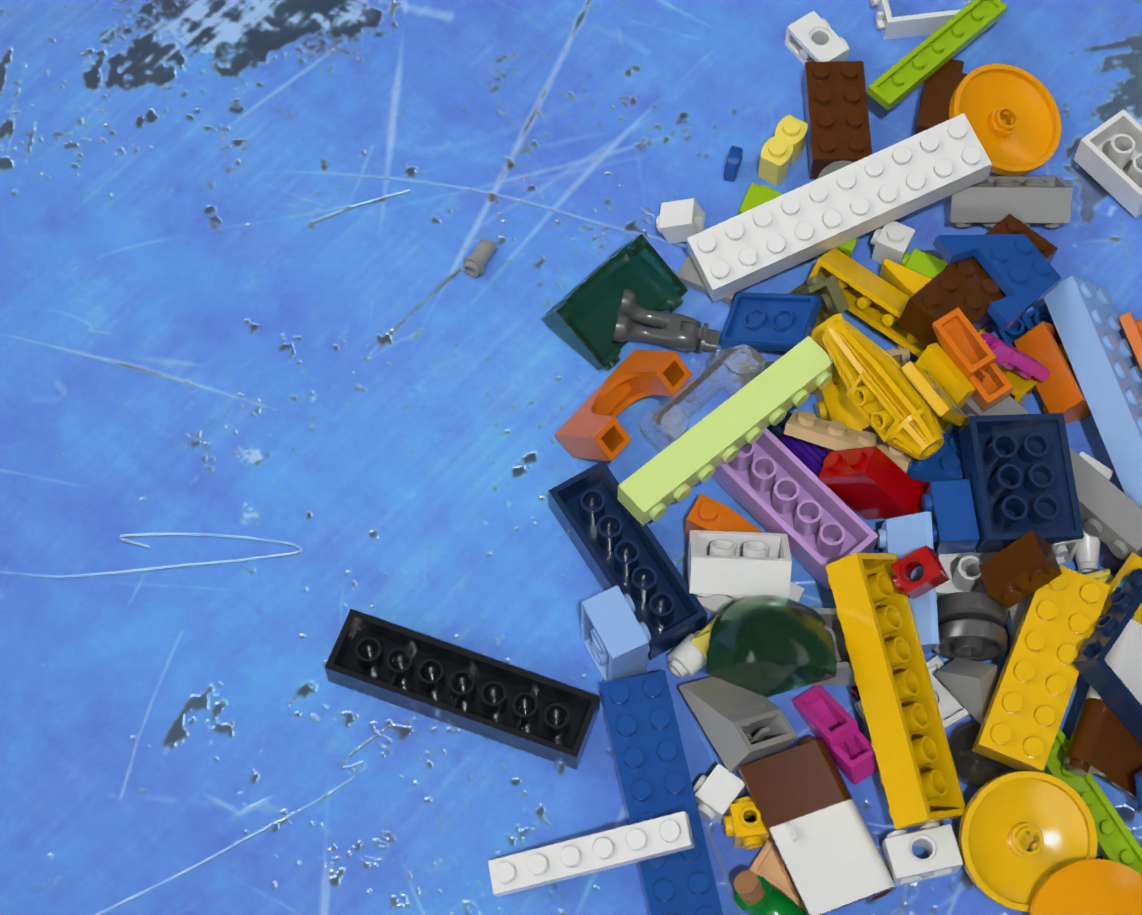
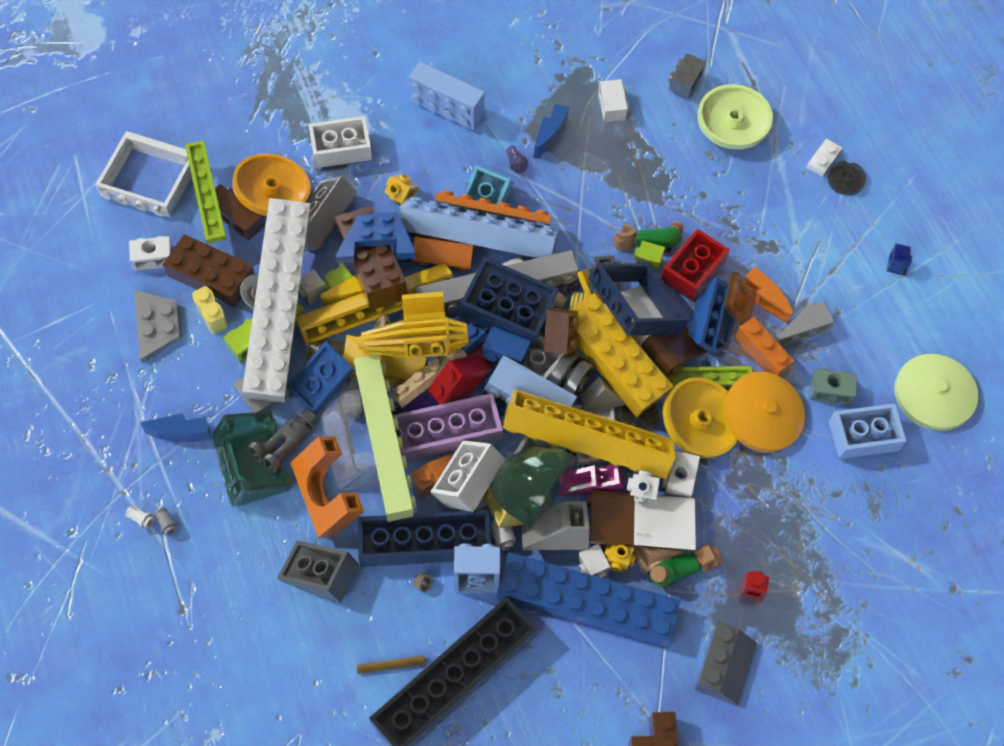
camera: 65 degrees left, 0 degrees up
white plate [488,811,695,897] -> none
white brick [656,198,705,244] -> none
blue tile [724,145,743,182] -> none
olive bracket [799,273,850,316] -> none
red brick [891,545,950,599] -> none
yellow tile [902,361,968,426] -> none
orange slope [932,307,1014,412] -> none
dark pink hinge [980,332,1050,382] -> none
none -> white pin [125,505,155,529]
none -> light grey wing [134,291,181,362]
none -> blue slope [141,413,211,442]
none -> dark grey slope [277,541,360,603]
none -> pearl gold bar [357,655,425,674]
none -> yellow brick [384,174,419,204]
none -> dark tan hinge [413,573,432,592]
none -> white brick [627,470,660,502]

